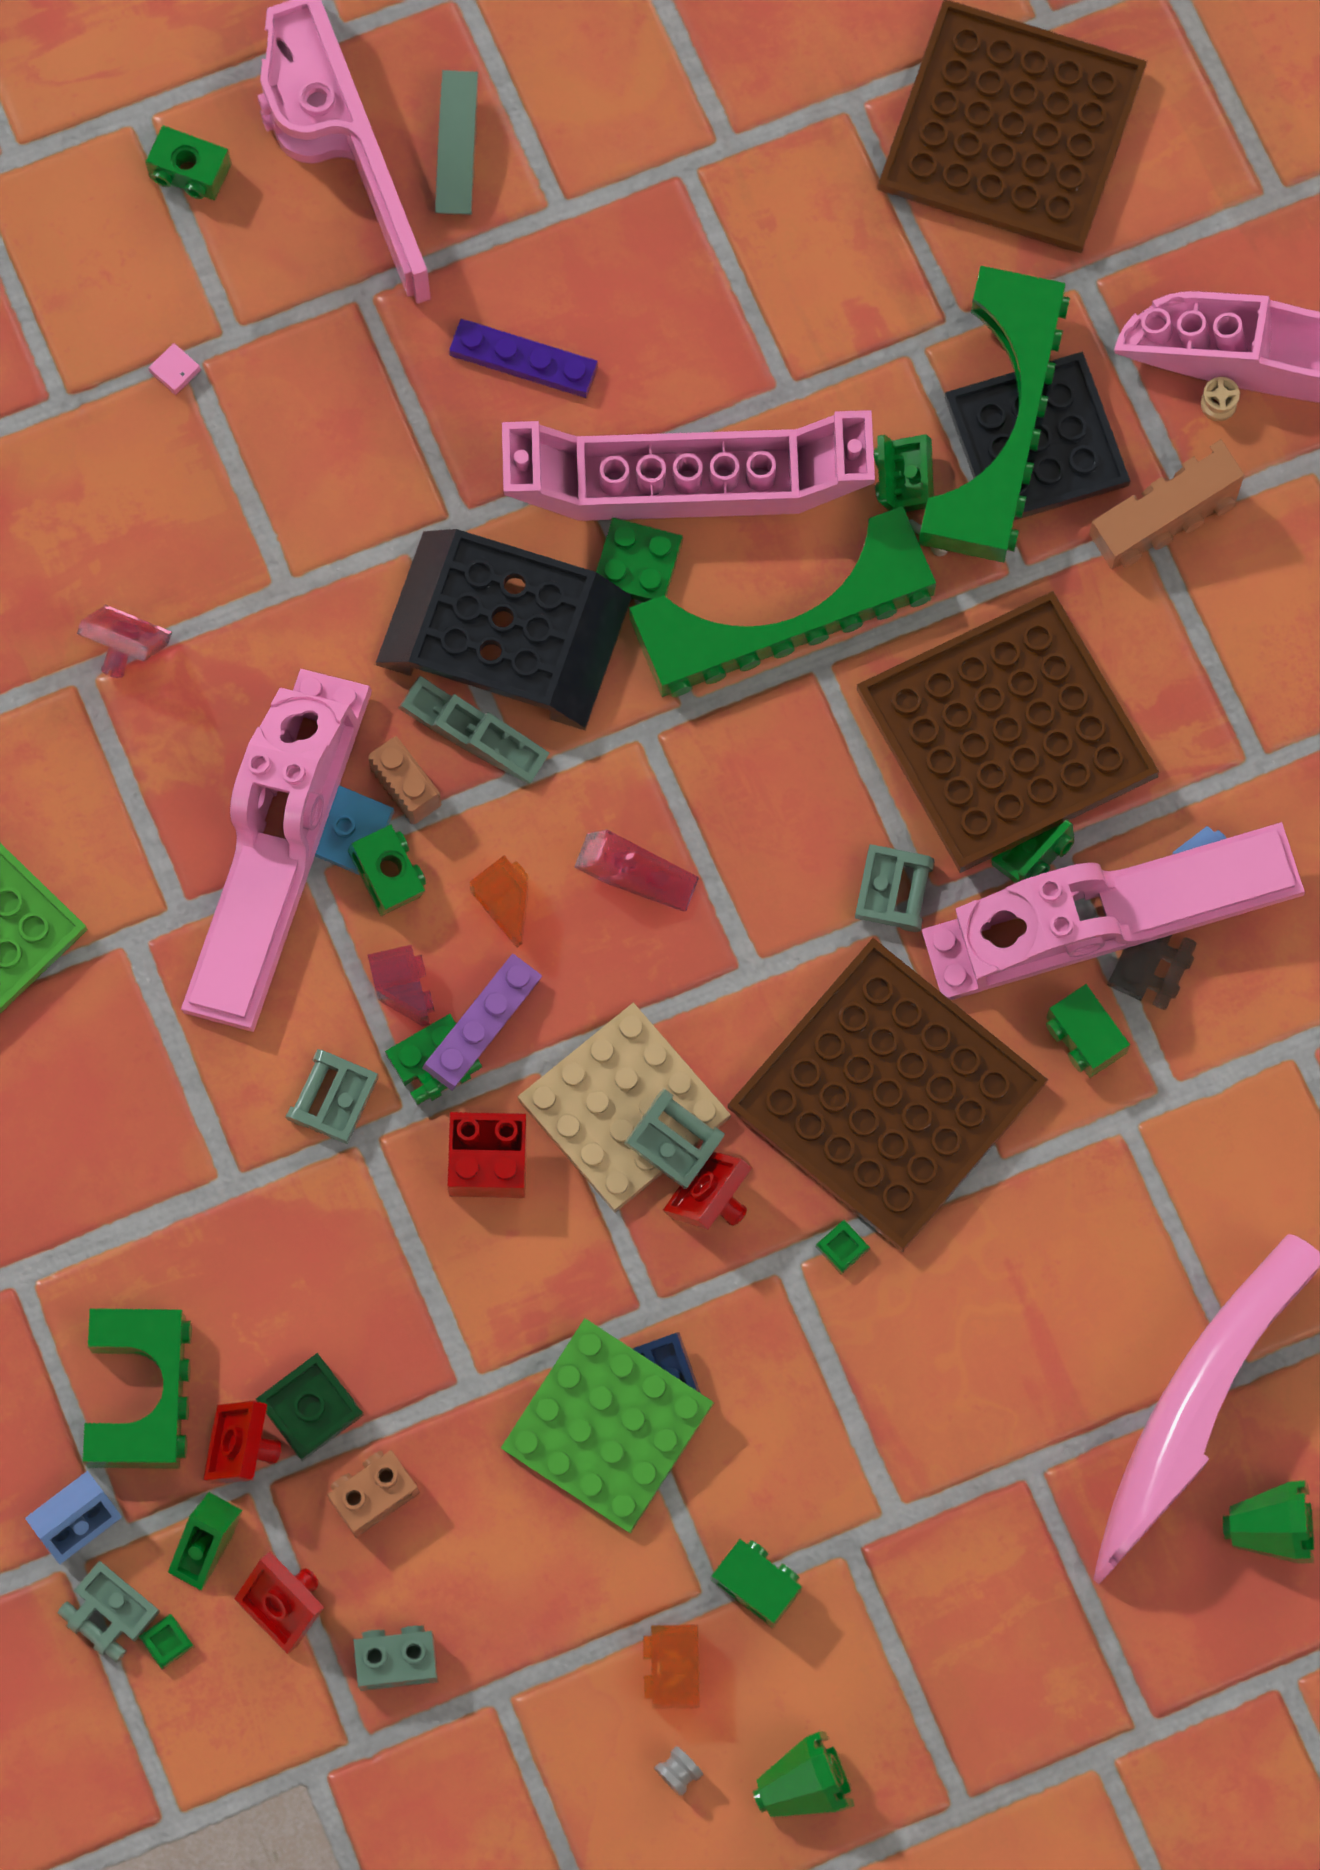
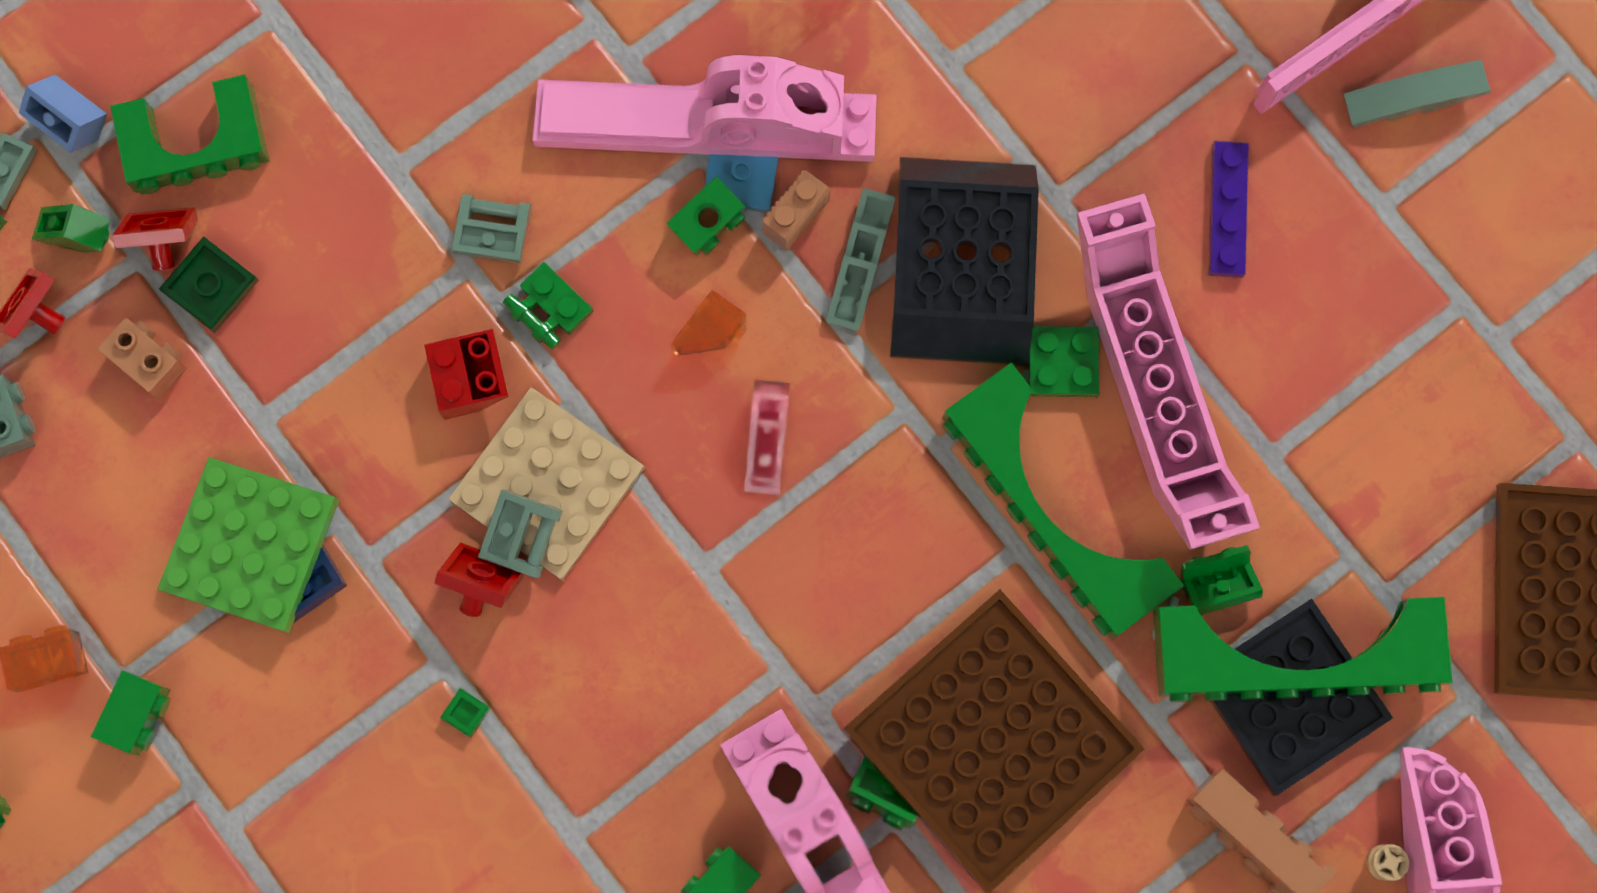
camera: 70 degrees right, 5 degrees up
clear pink slope [368,945,435,1027] -> none
medium lavender plate [422,953,542,1091] -> none
reddish brown plate [728,938,1048,1252] -> none
sand green plate [855,844,935,932] -> none

